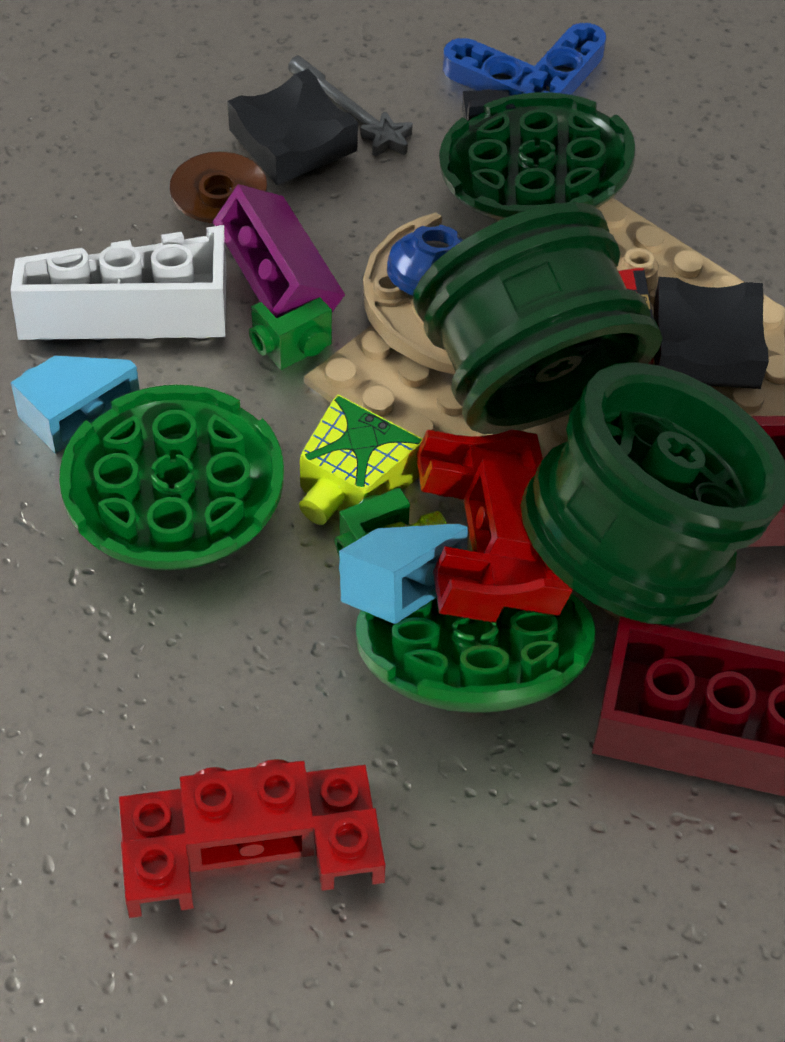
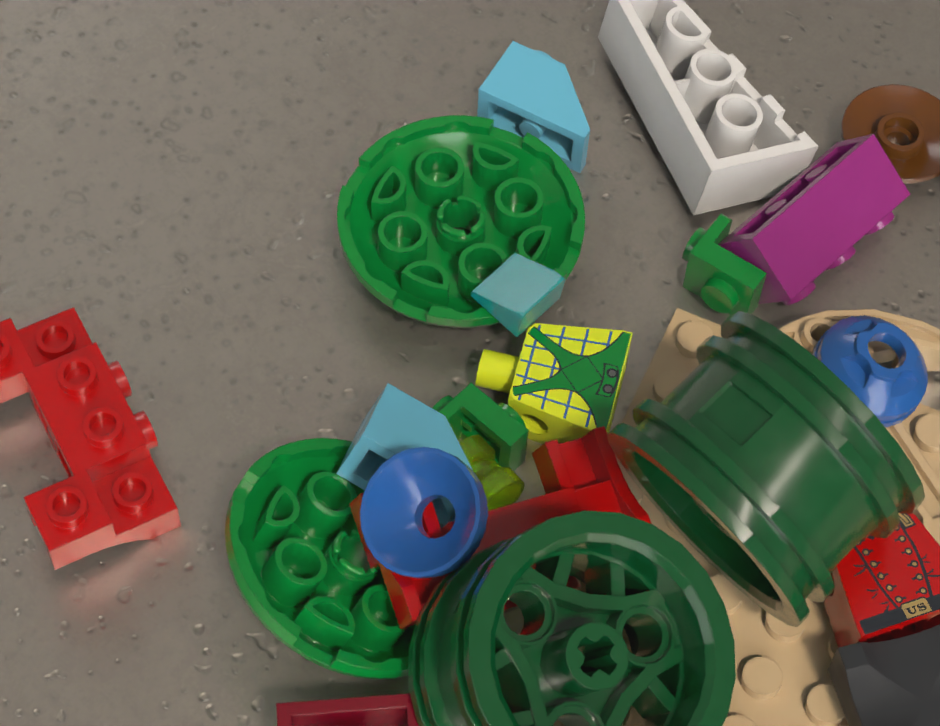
camera: 70 degrees right, 5 degrees up
none -> blue piece [360,447,488,579]
none -> teal slope [471,253,566,337]

